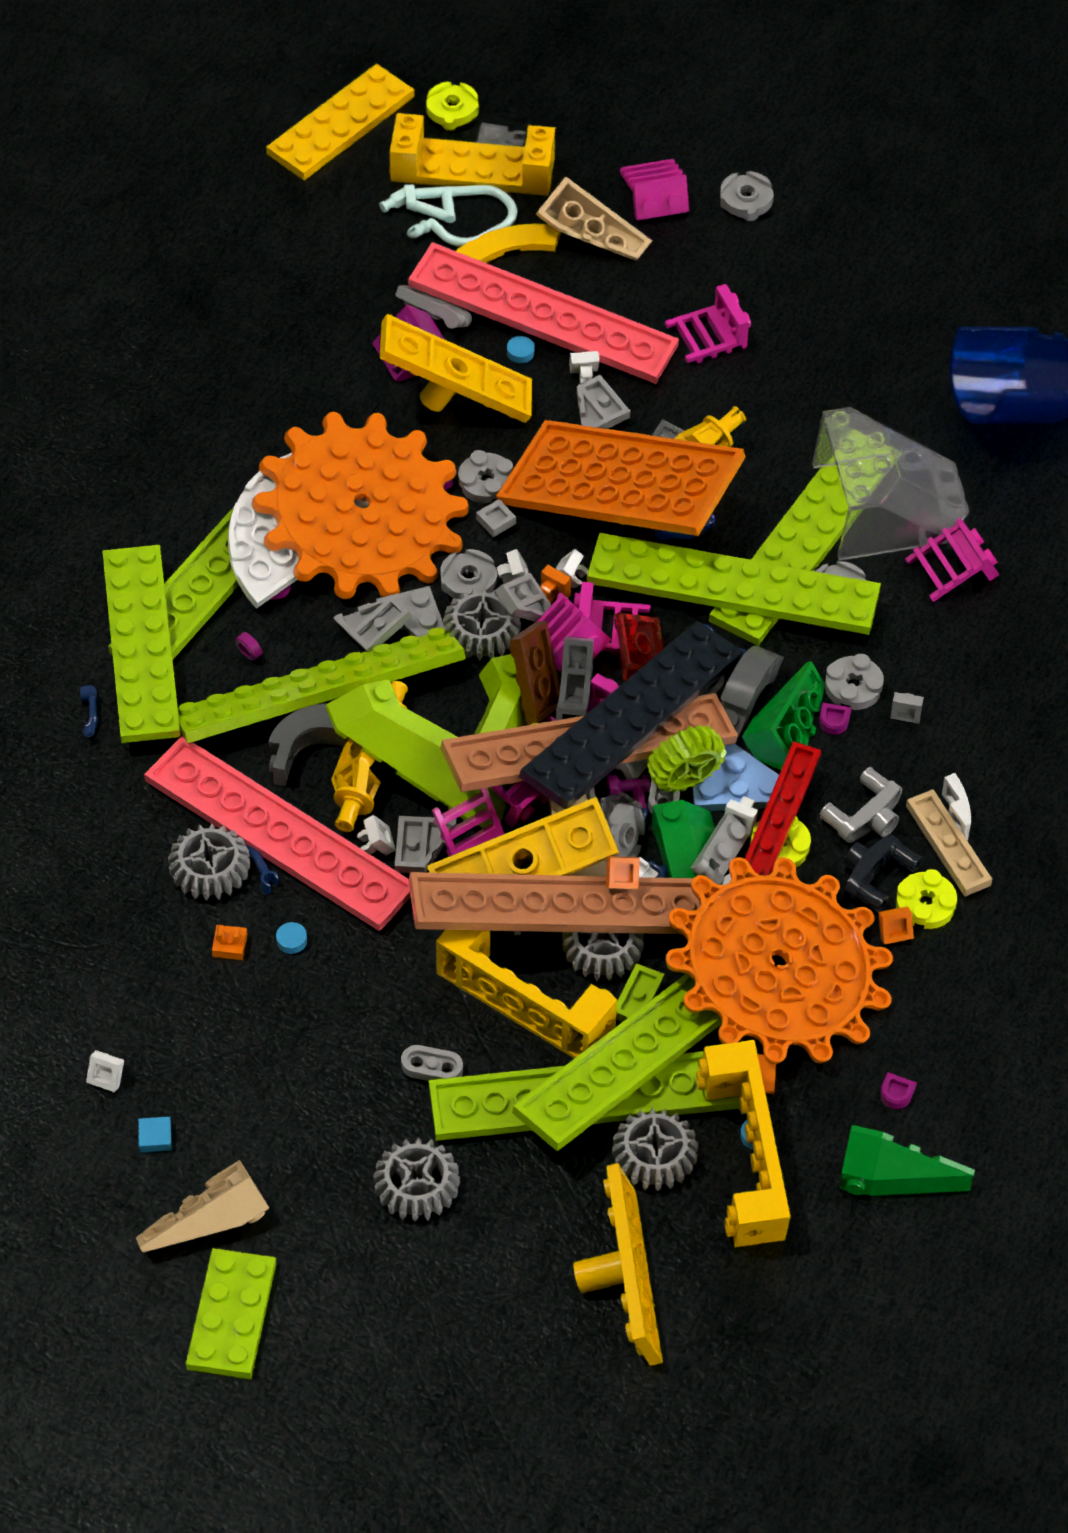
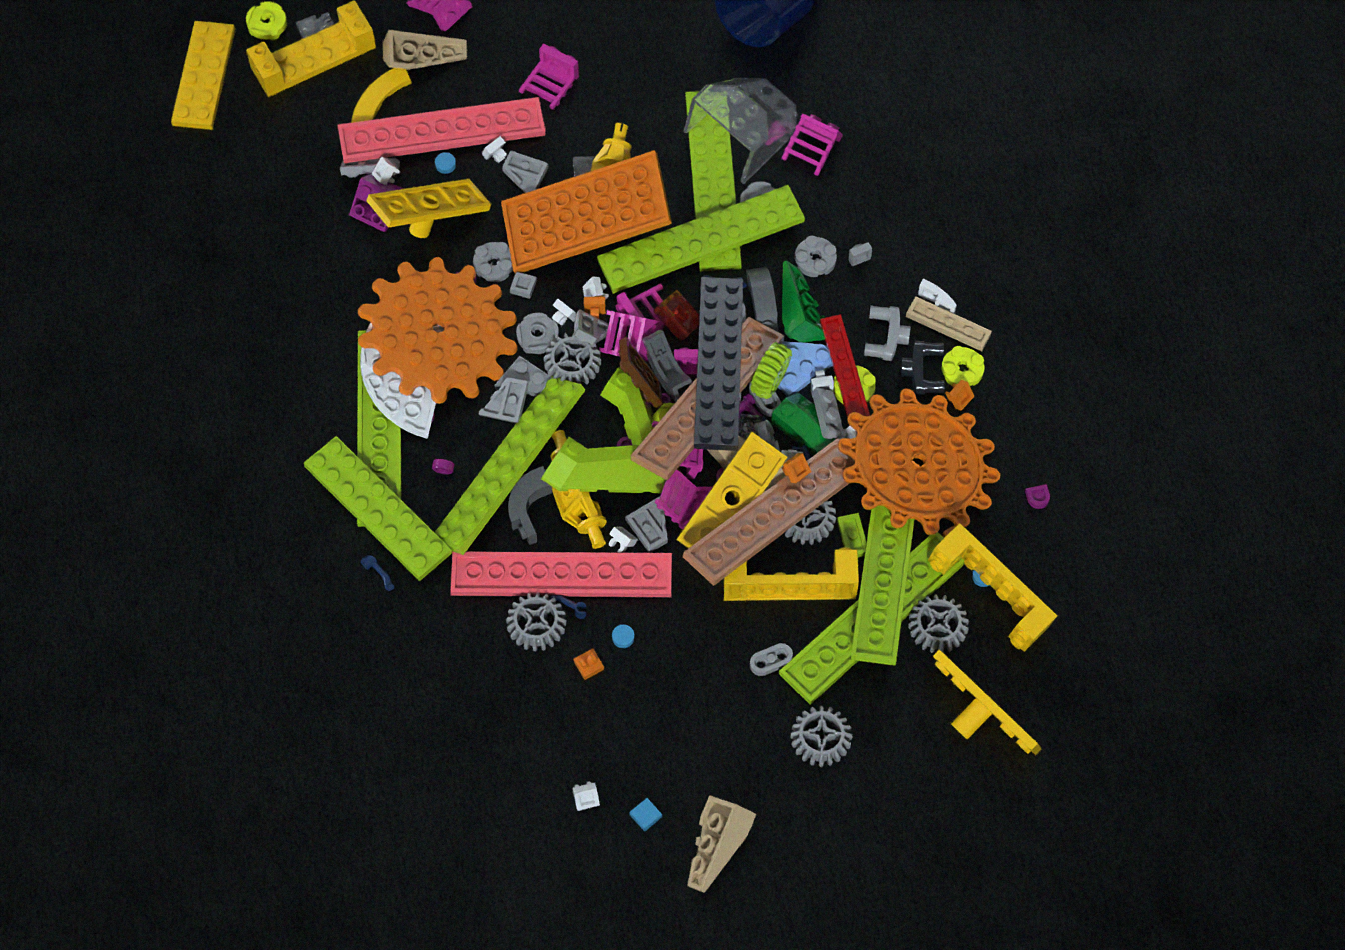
camera: 35 degrees left, 10 degrees up
lime plate [186,1248,276,1379] -> none
light aqua piece [379,185,517,247] -> none
magenta tile [819,703,851,735] -> none
green wedge [839,1125,975,1196] -> none
none -> white tile [372,156,400,185]

